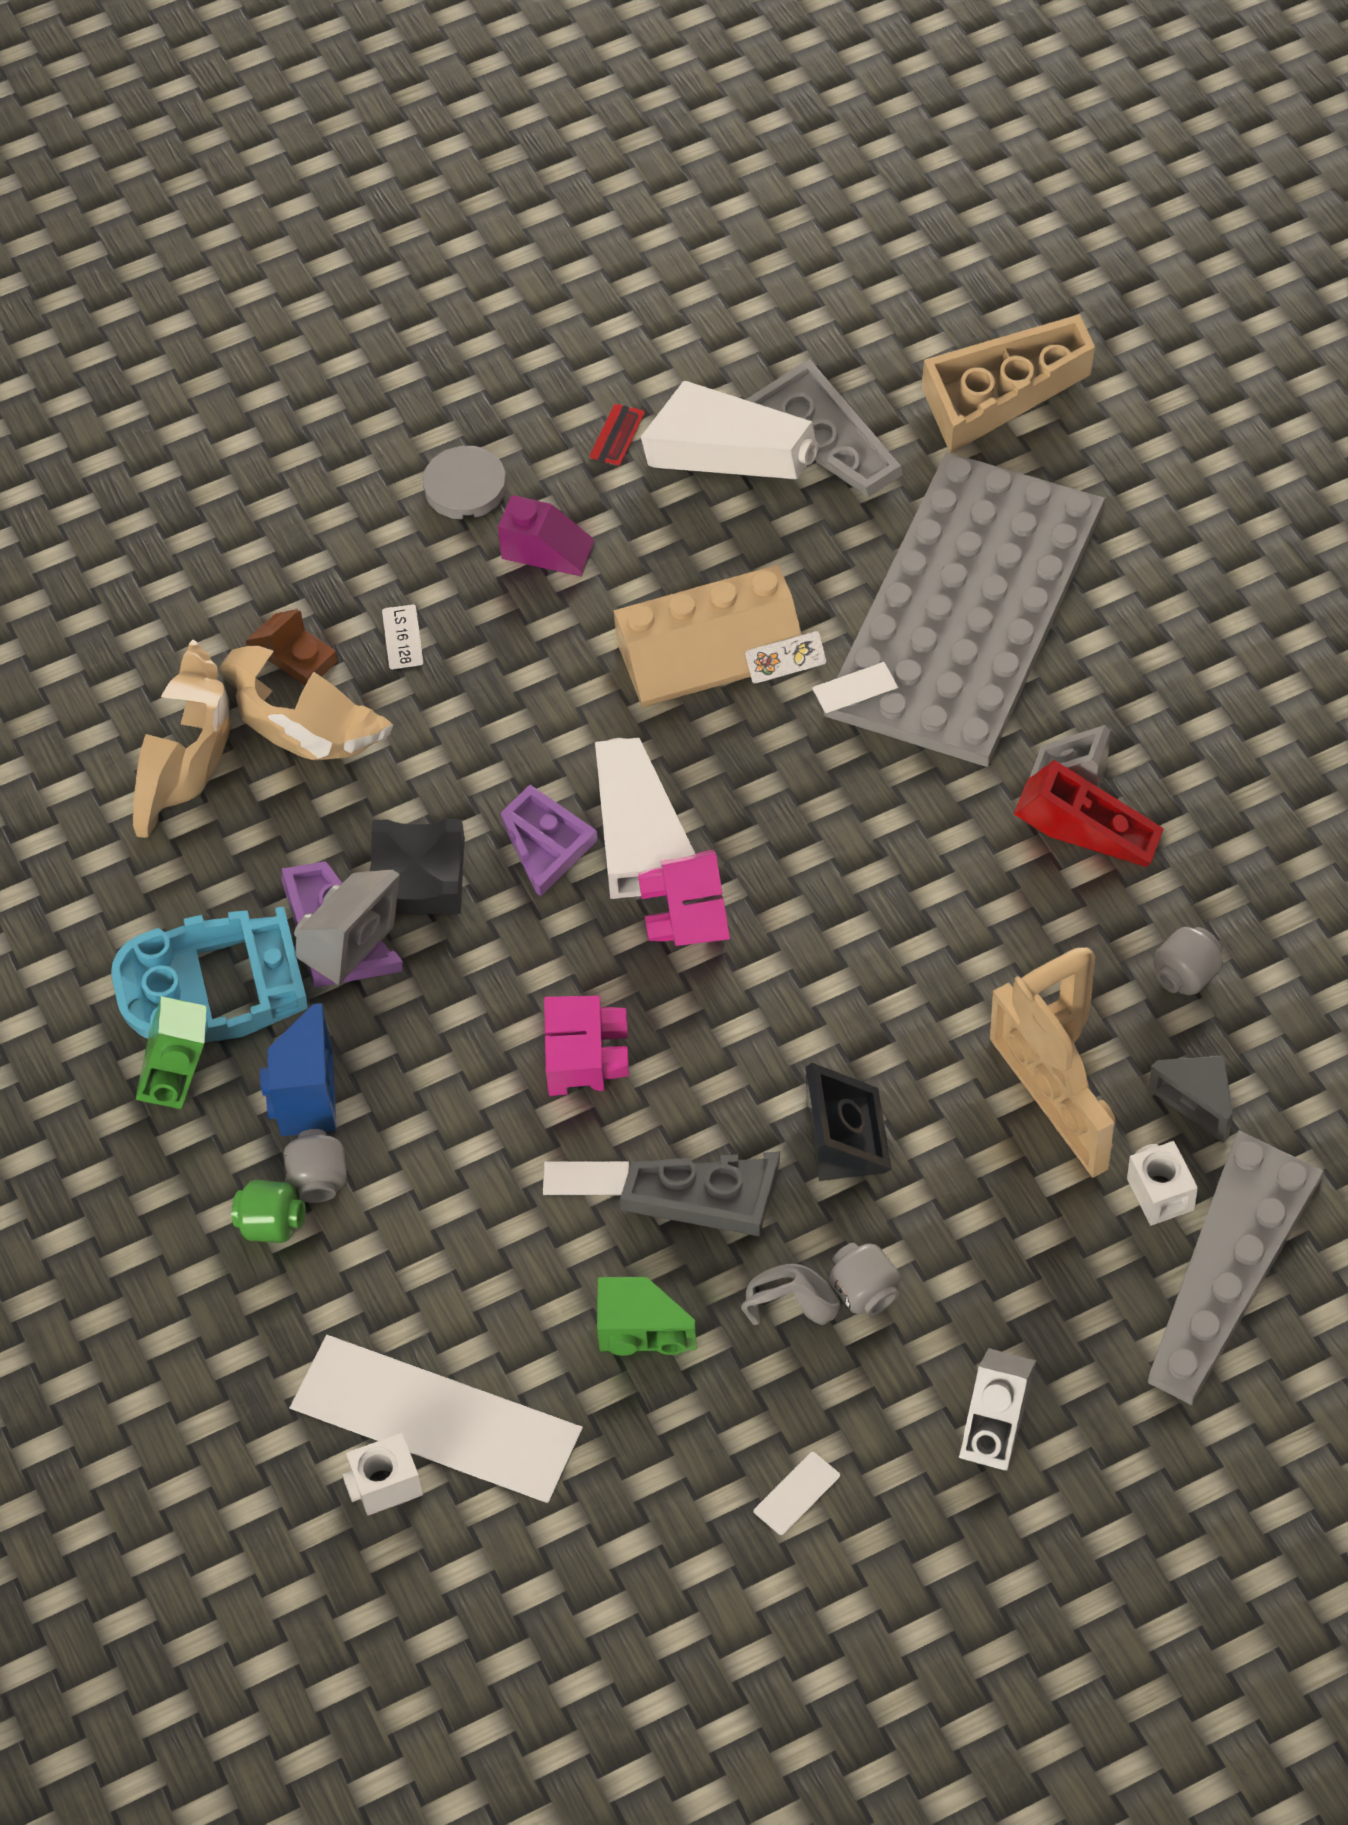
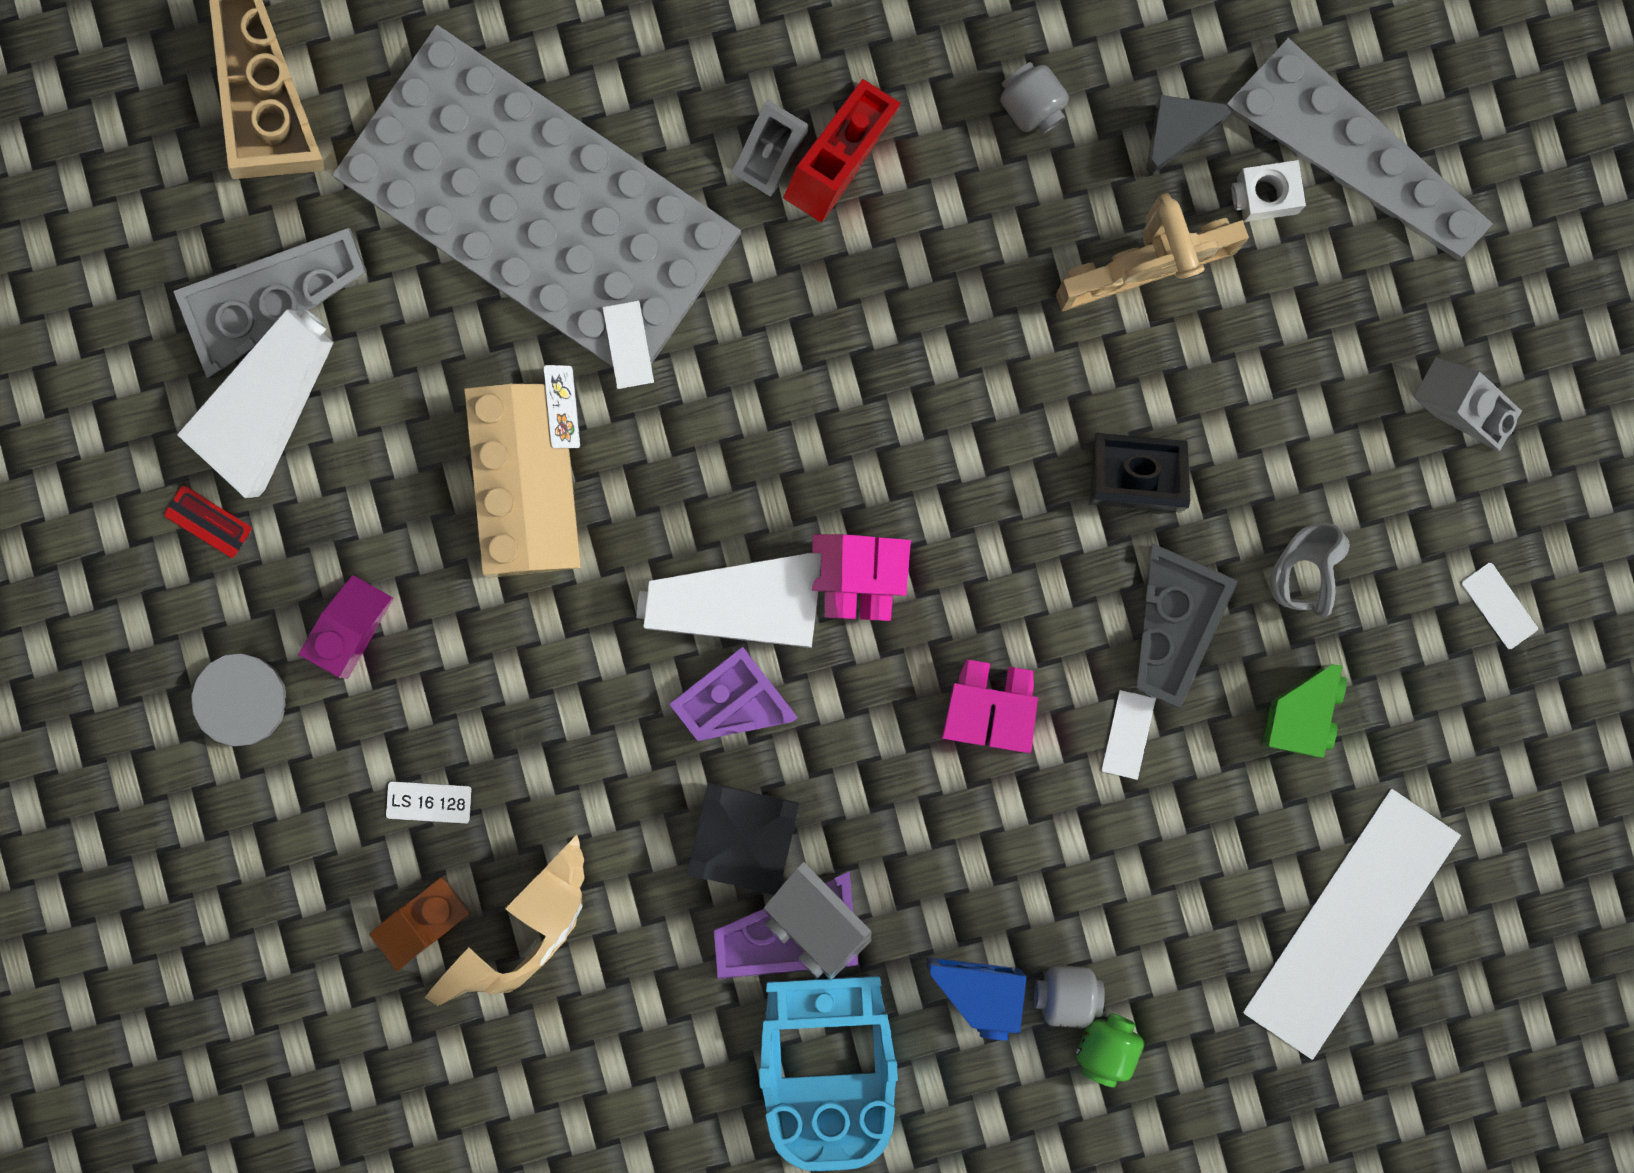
camera: 80 degrees left, 30 degrees up
tan animal [133,640,232,838] -> none
bright green slope [136,996,207,1109] -> none
white brick [342,1433,423,1516] -> none
light grey head [829,1243,901,1316] -> none

